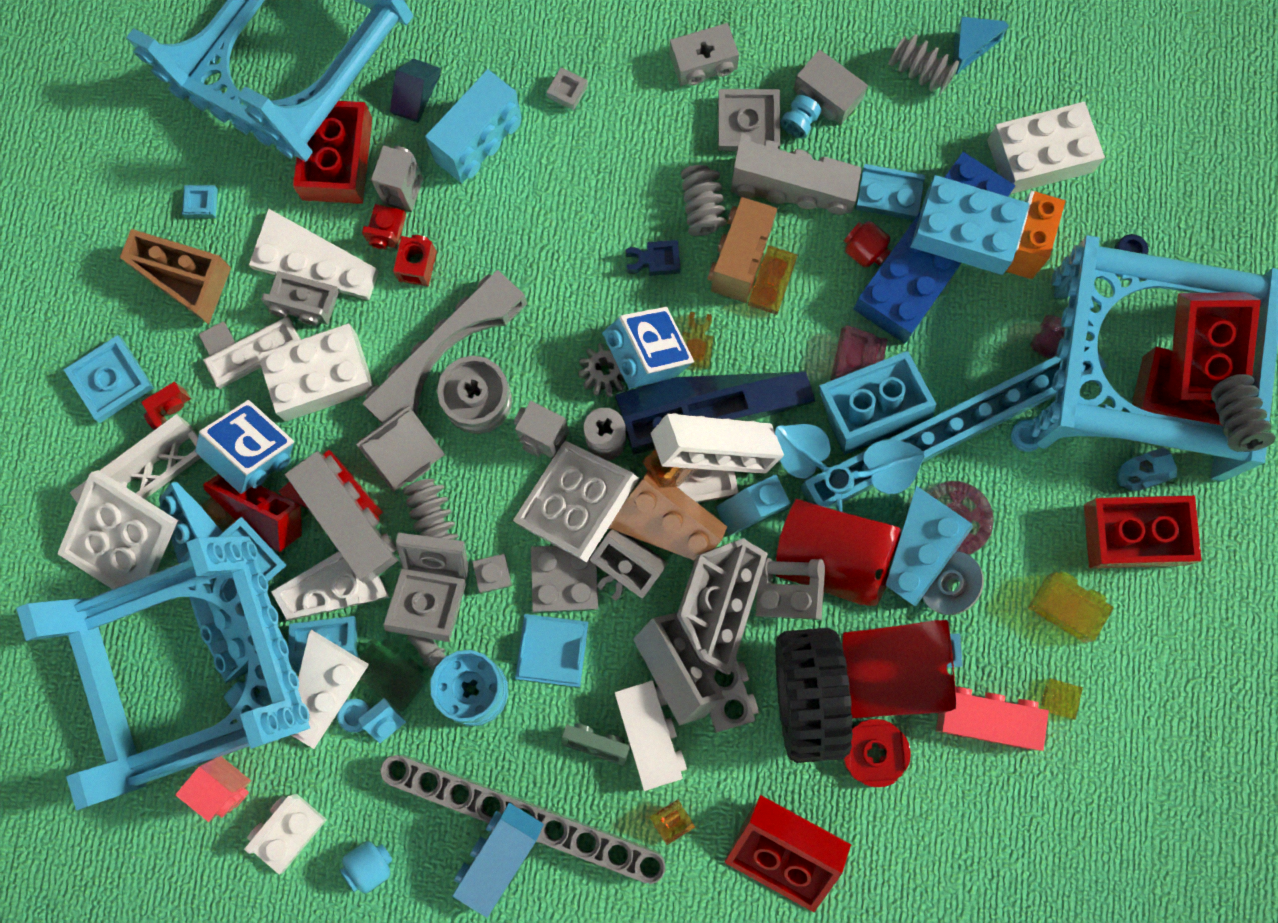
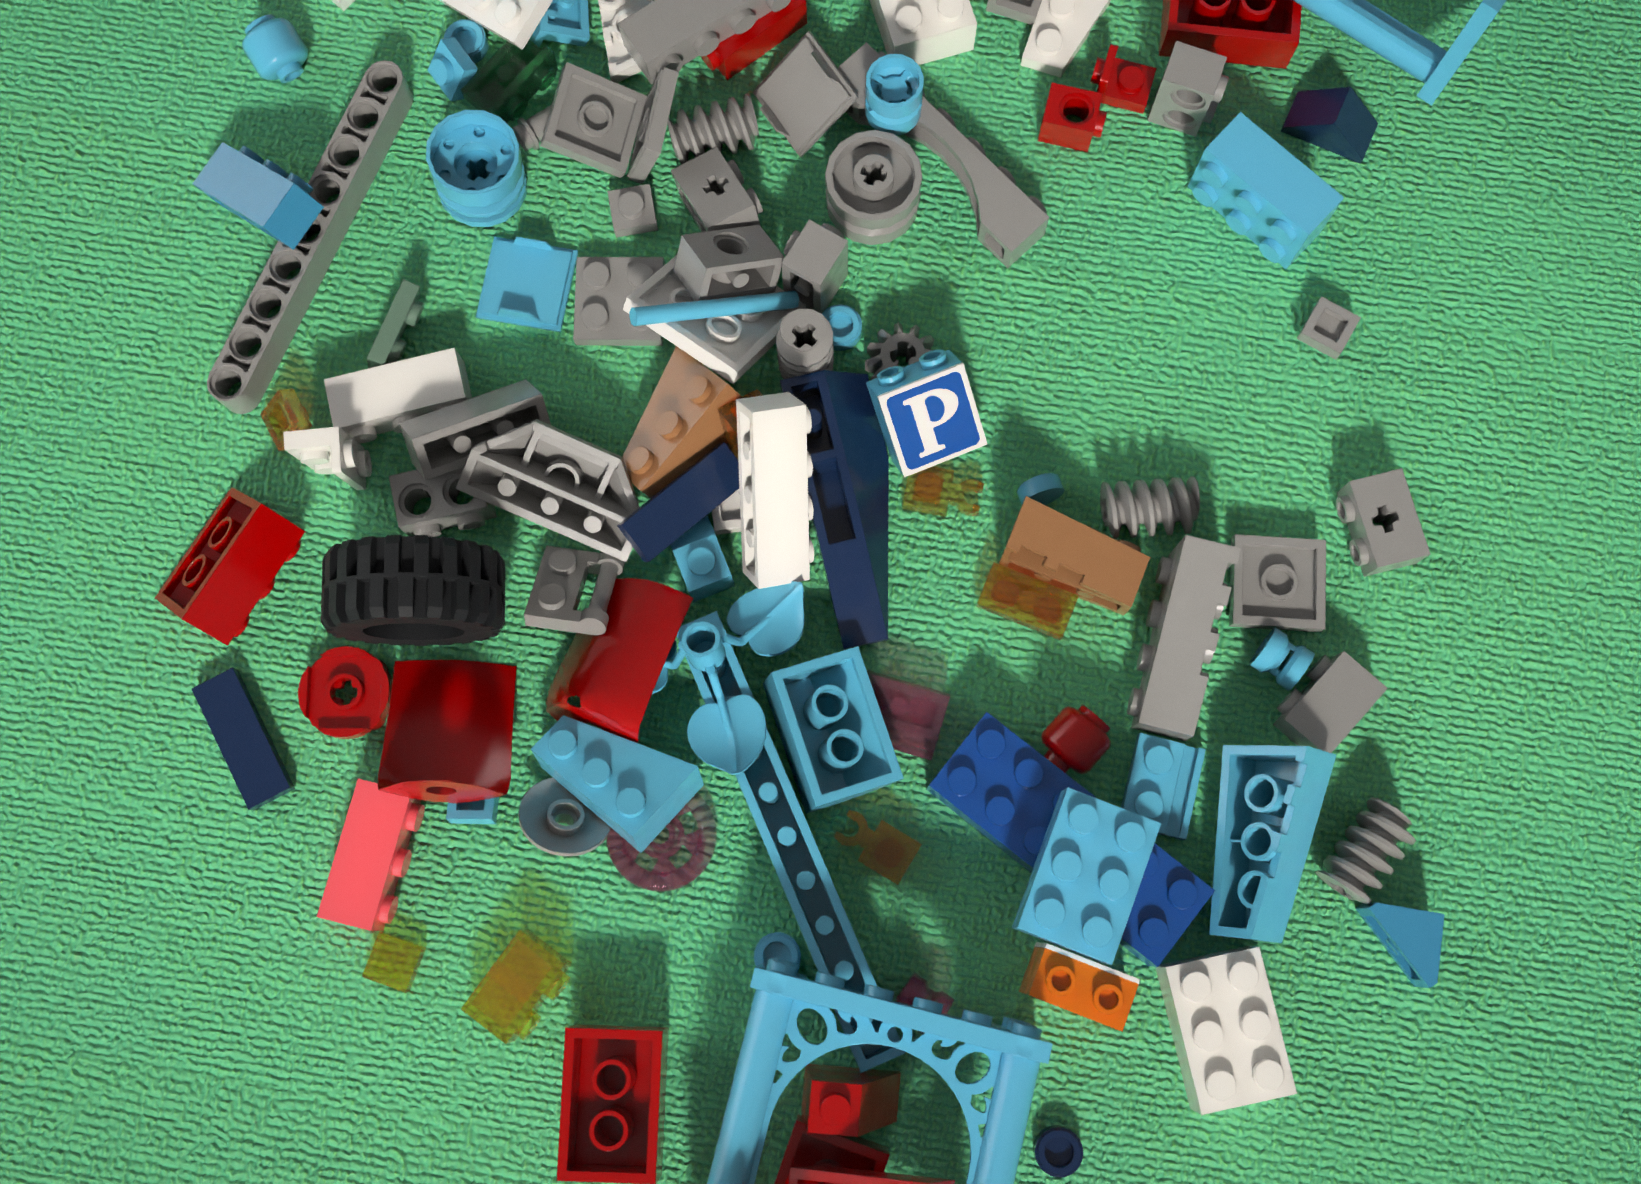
camera: 95 degrees right, 0 degrees up
light grey brick [589,529,668,601] -> none
dark blue plate [625,240,681,276] -> none
medium azure rock [1116,447,1177,490] -> none
none -> dark blue tile [192,667,295,811]
none -> white bracket [283,427,372,490]
none -> dark blue tile [617,442,739,562]
none -> medium azure bar [629,291,799,326]
none -> light grey brick [671,147,763,232]
none -> light grey brick [674,225,784,301]
none -> red slope [801,1064,901,1137]
none -> medium azure tile [822,304,862,351]
none -> clear orange plate [834,810,922,885]
none -> medium azure wheel [865,54,924,136]
none -> medium azure tile [1017,473,1065,505]
none -> medium azure wedge [1209,745,1336,943]

